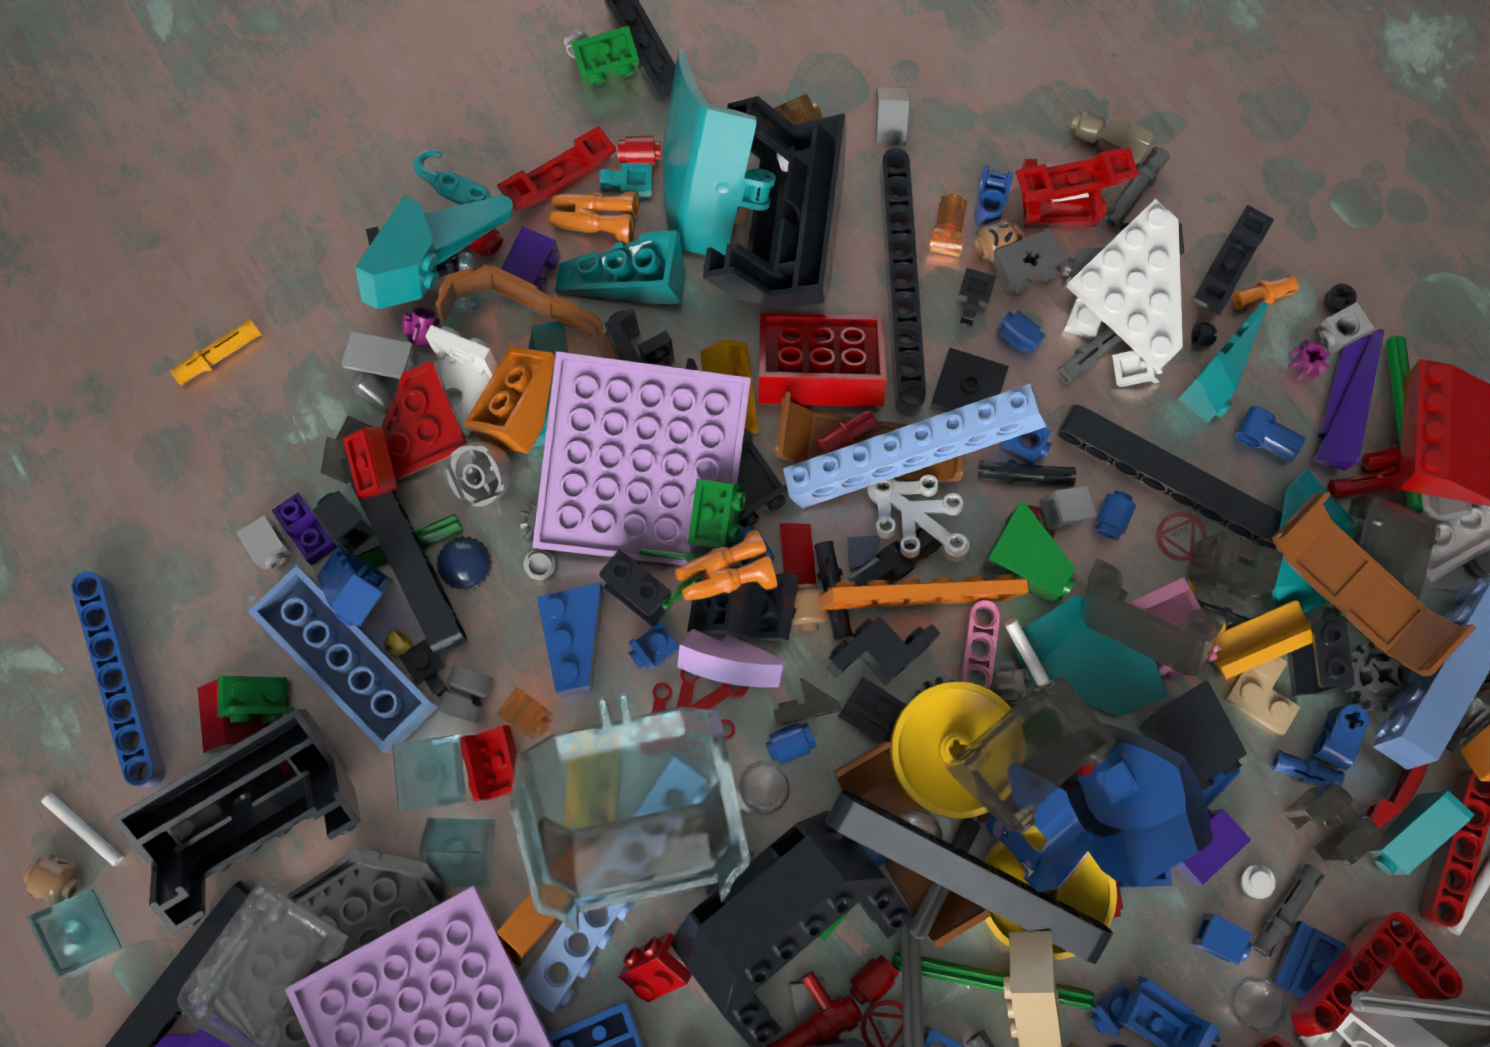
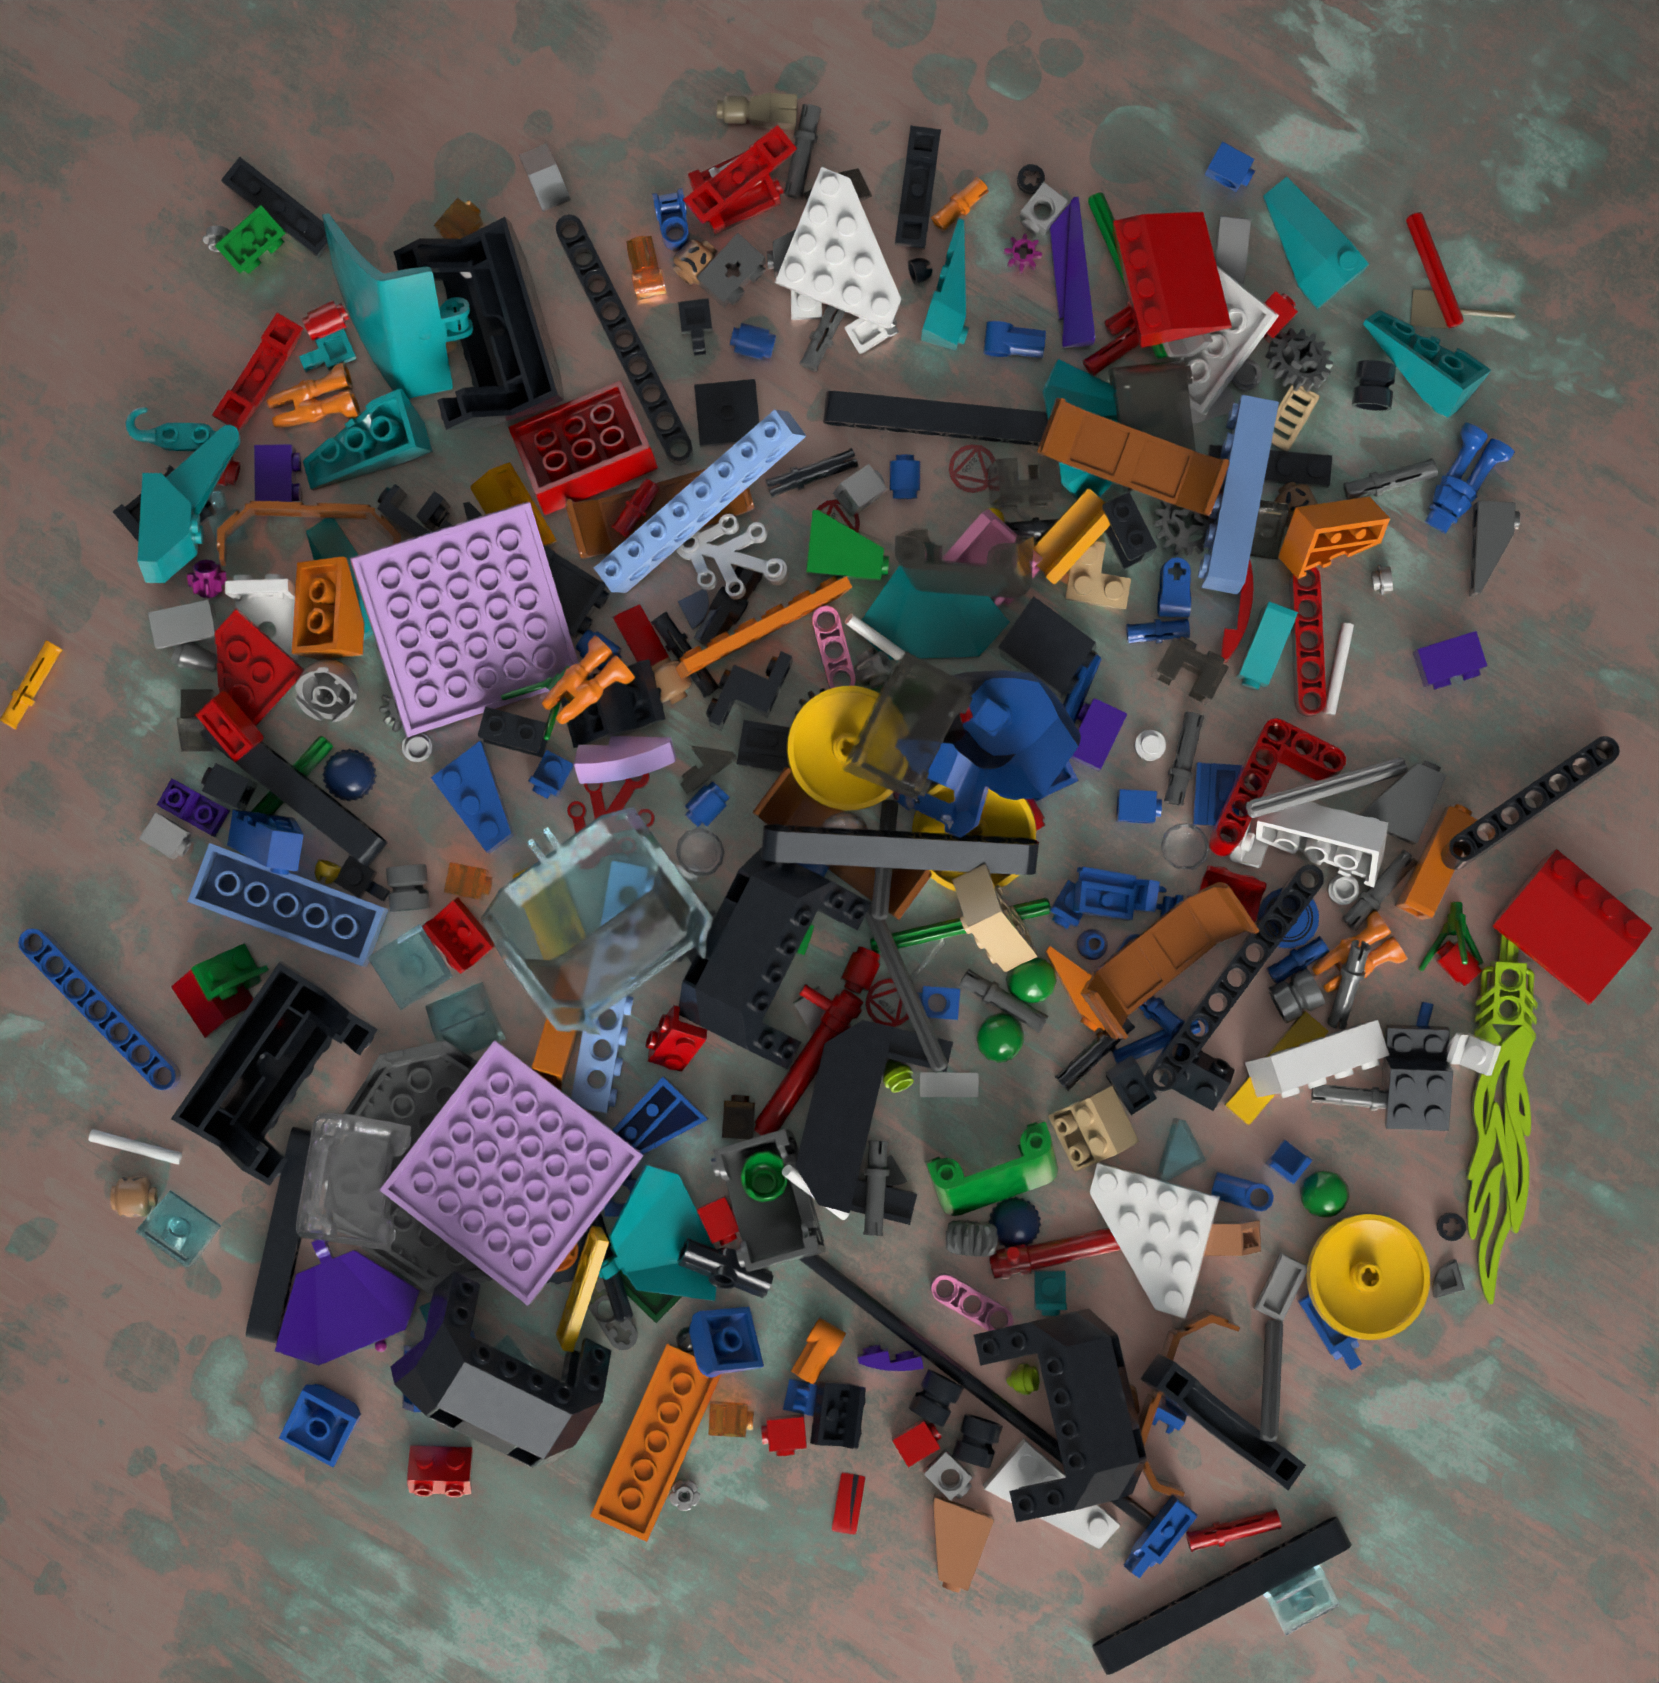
camera: 25 degrees left, 10 degrees up
green bracket [687,479,746,548] -> none
blue brick [999,427,1052,465] -> none

